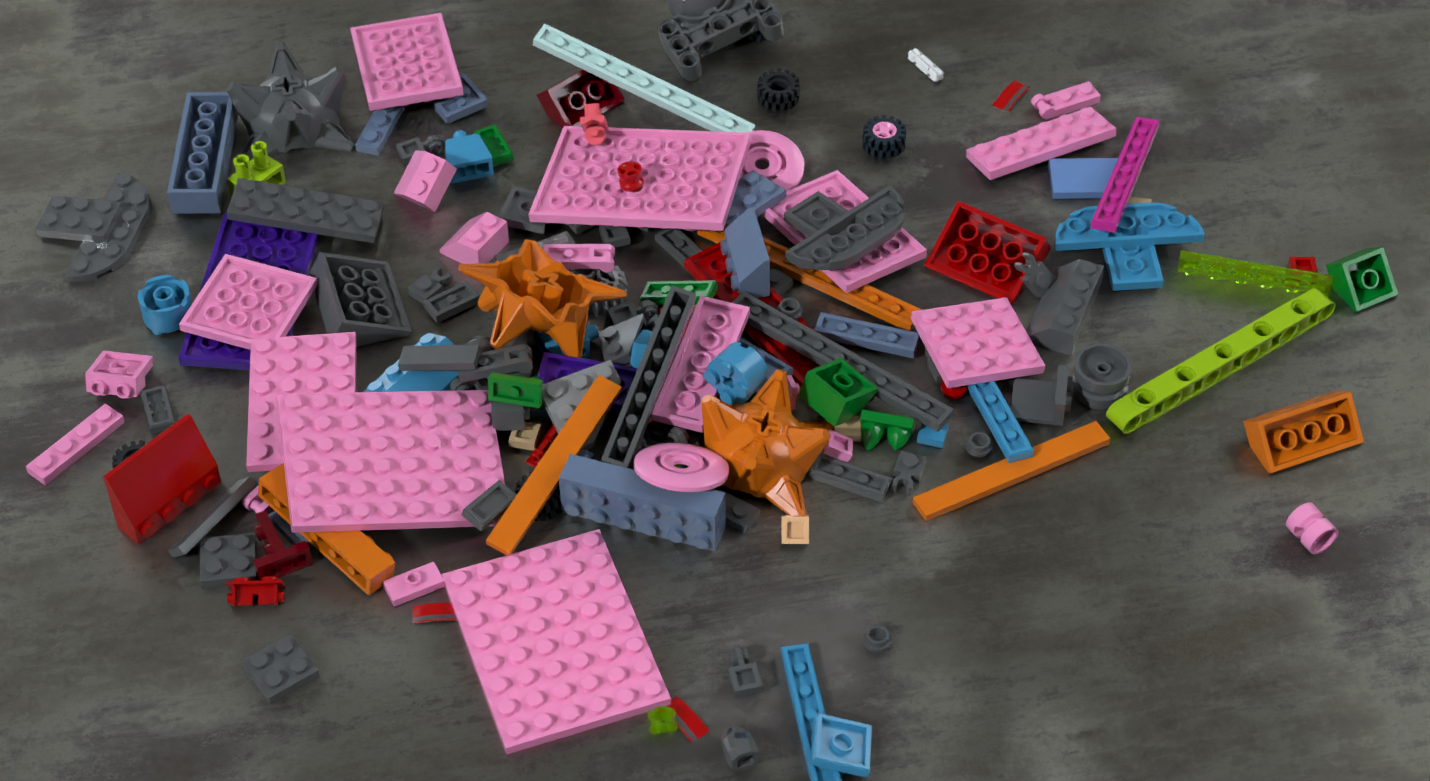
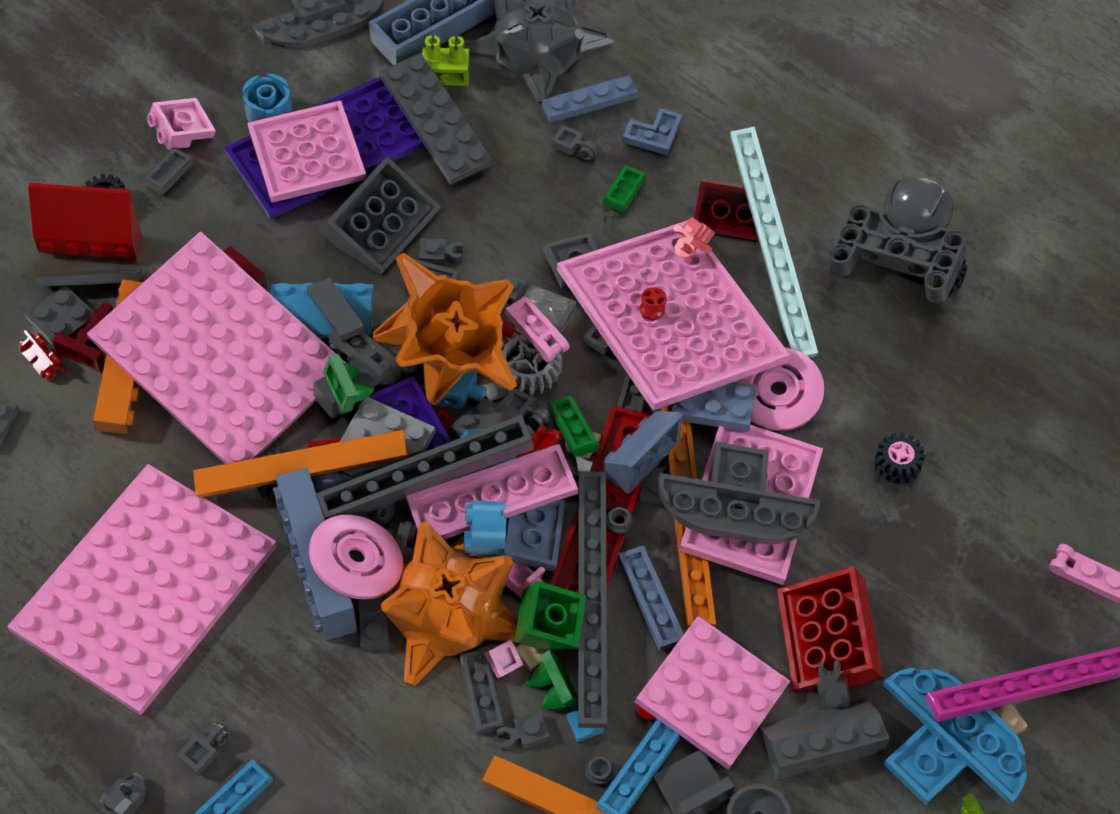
camera: 50 degrees right, 10 degrees up
bright pink plate [26,404,125,486] -> none
bright pink plate [246,332,357,472] -> none
bright pink plate [350,13,464,111] -> none
bright pink plate [383,561,445,607] -> none
bright pink slope [394,150,457,212] -> none
red sticker [412,602,457,624] -> none
bright pink slope [439,212,509,264] -> none
dark azure torso [445,130,494,184] -> none
dark grey tile [461,480,517,532] -> none
tan plate [509,422,541,450] -> none
clear neon green plate [647,706,678,735] -> none
red sticker [660,696,709,742] -> none
black tyre [757,69,800,111] -> none
light nougat plate [781,515,809,544] -> none
white axle [908,48,944,82] -> none
bright pink plate [966,107,1116,180] -> none
red sticker [993,80,1030,112] -> none
medium blue tile [1048,158,1118,199] -> none

